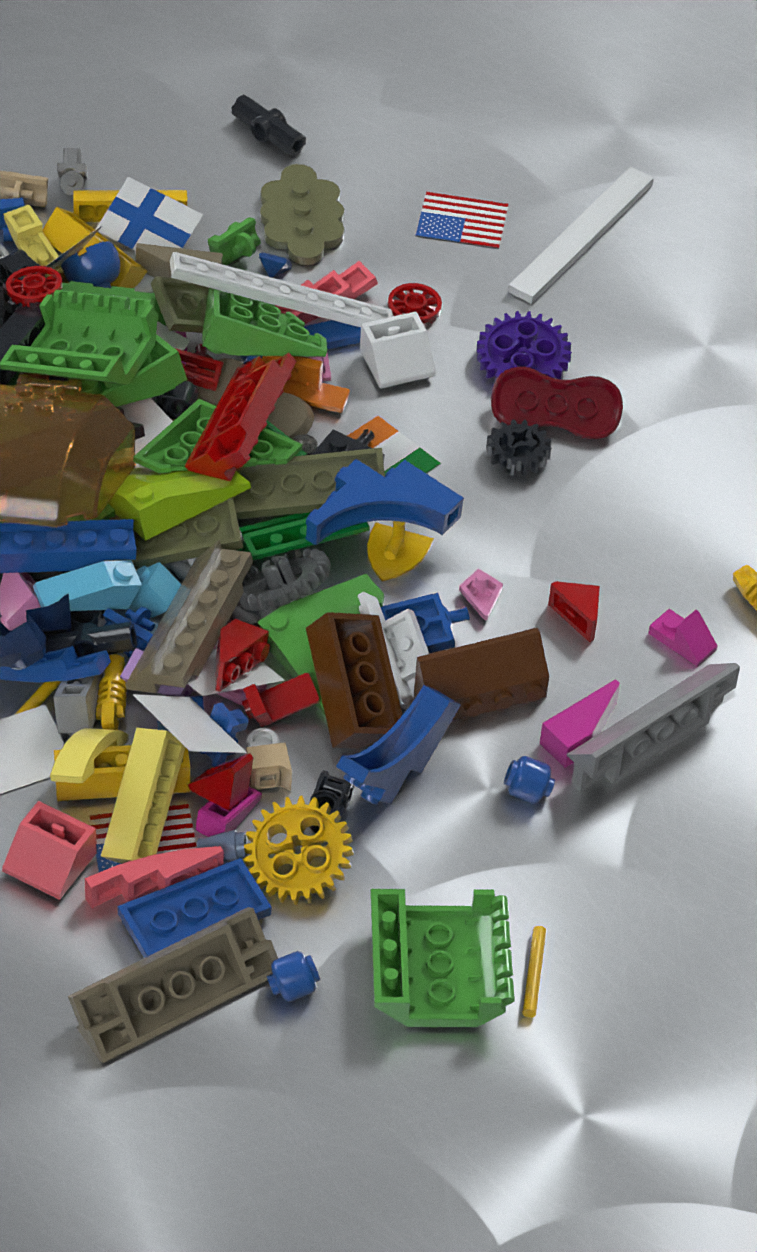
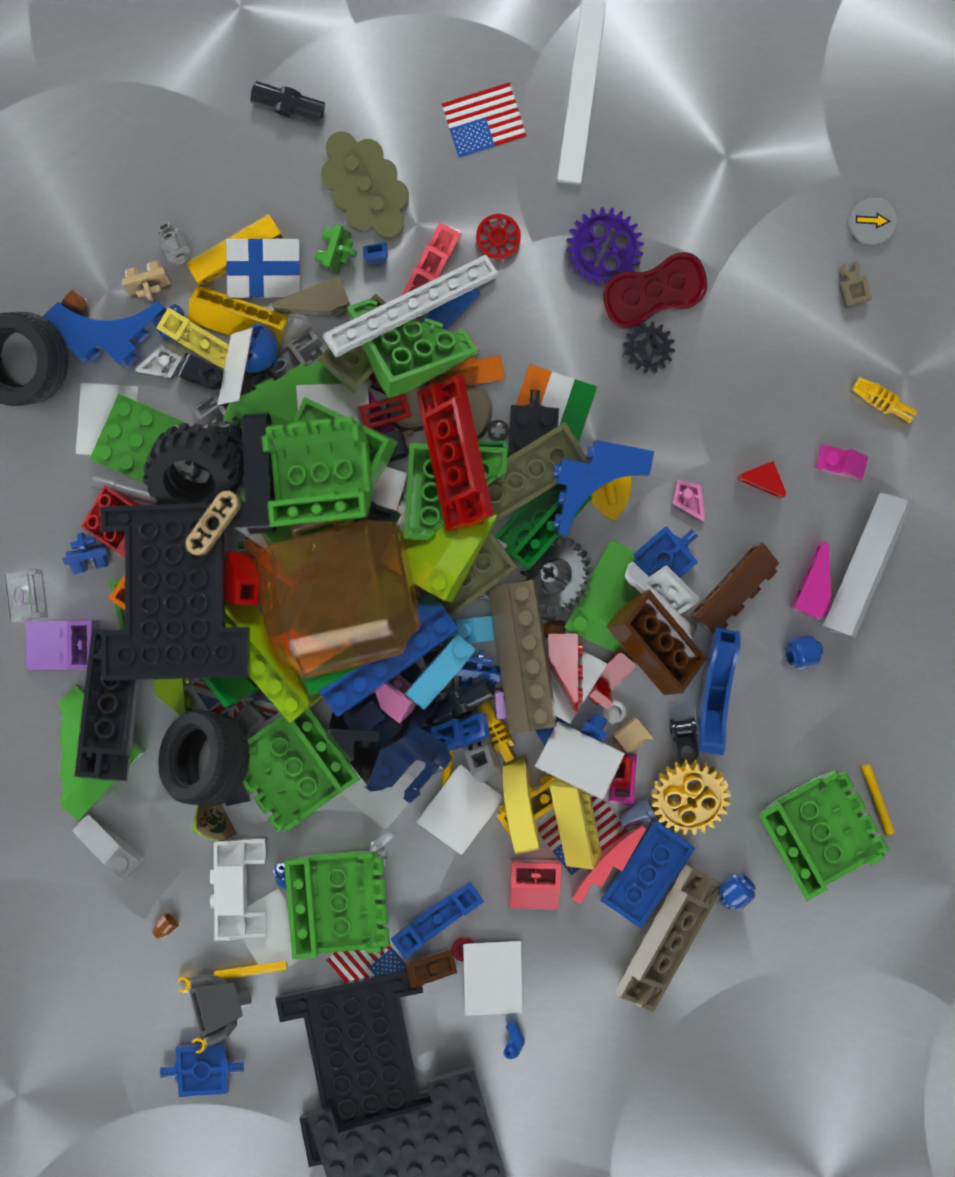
camera: 25 degrees left, 40 degrees up
red wheel [6,266,63,307] -> none
white slope [360,312,436,389] -> none

